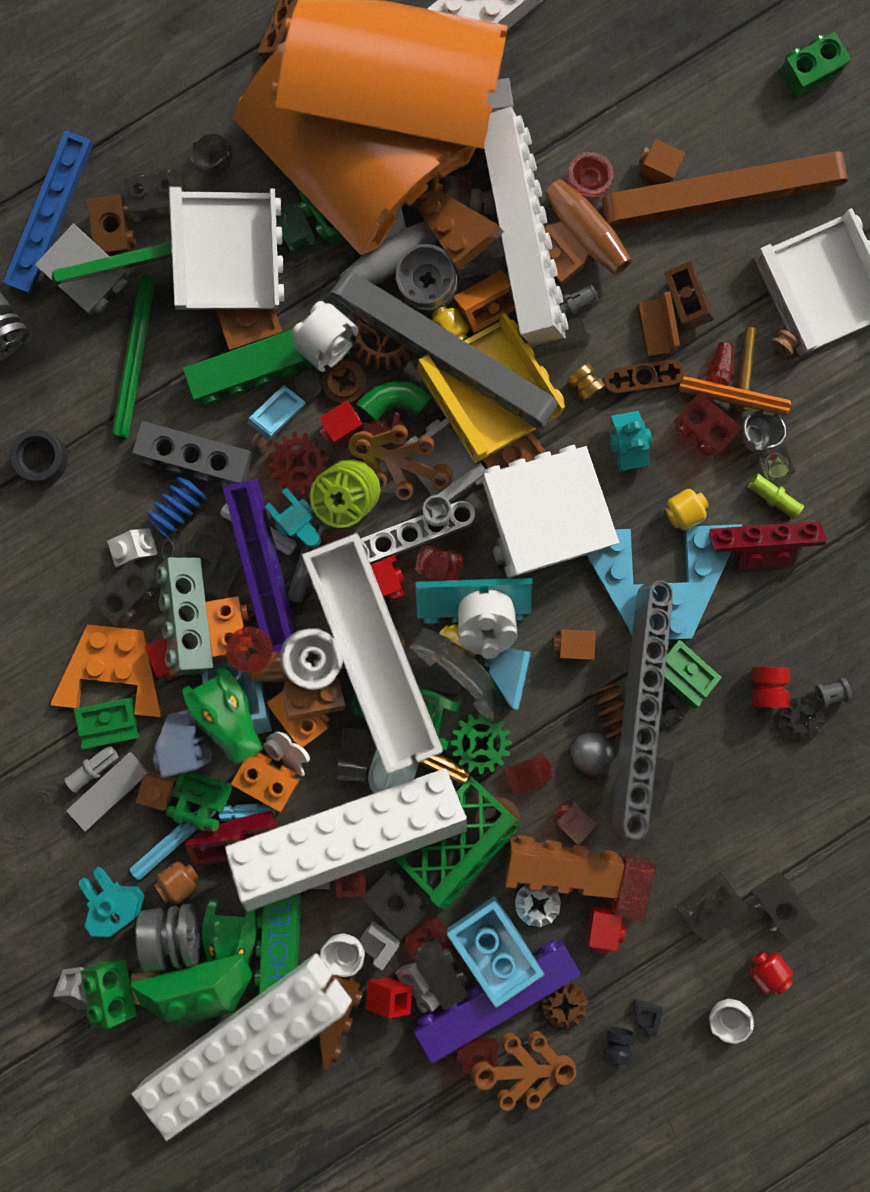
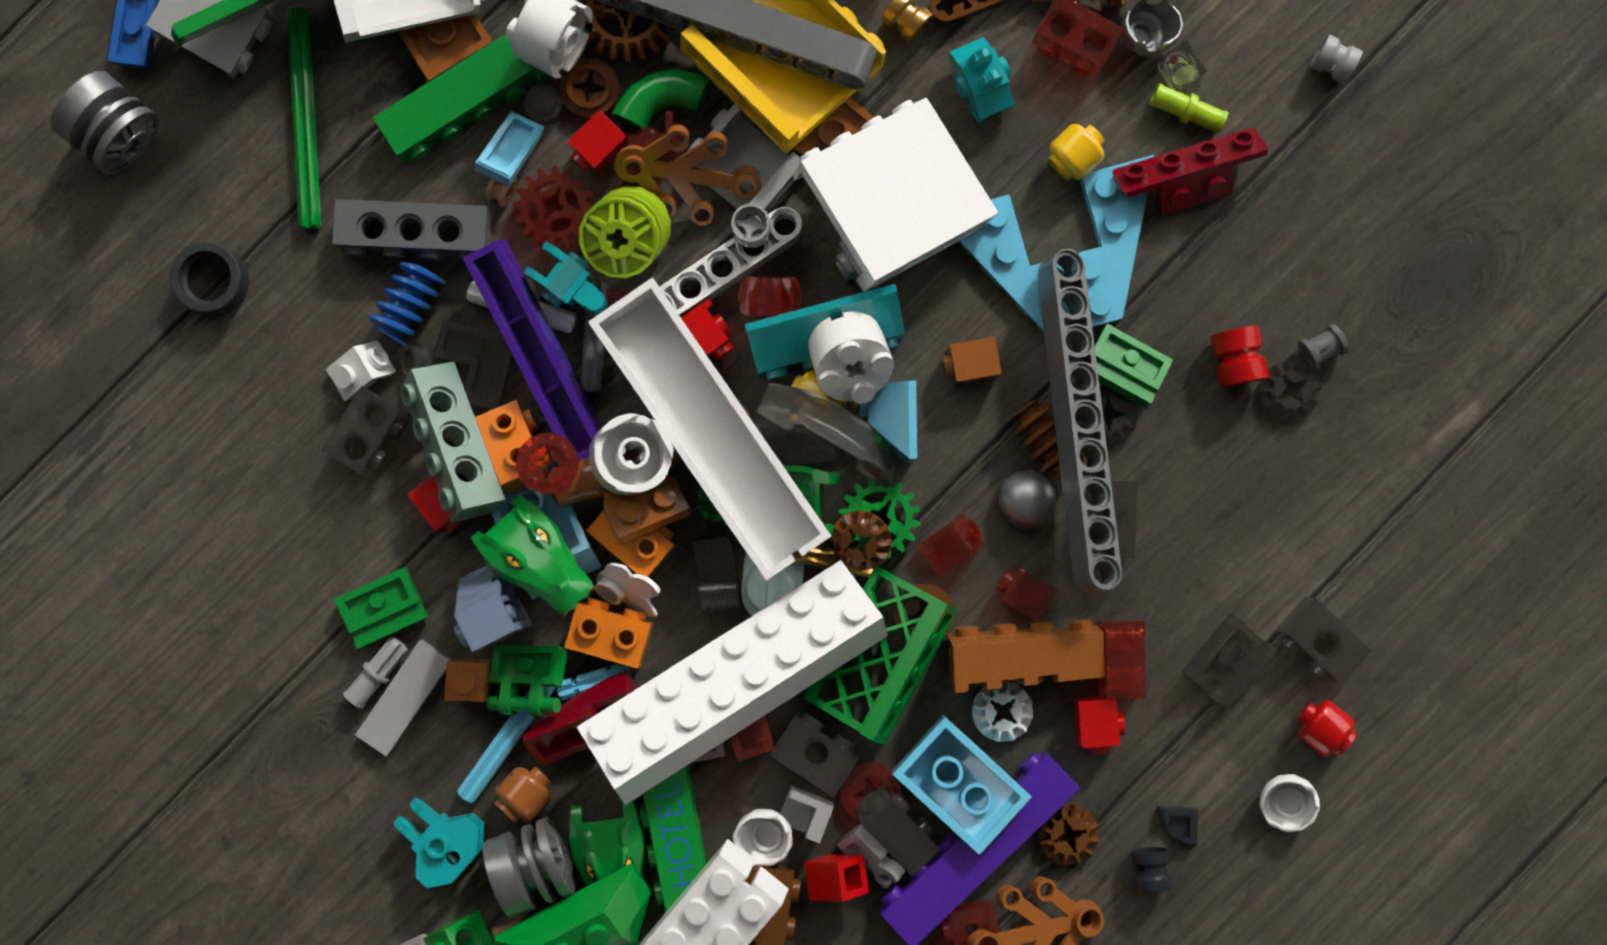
camera: 20 degrees left, 0 degrees up
orange wing [51,624,163,717] -> none
none -> reddish brown gear [830,510,892,571]

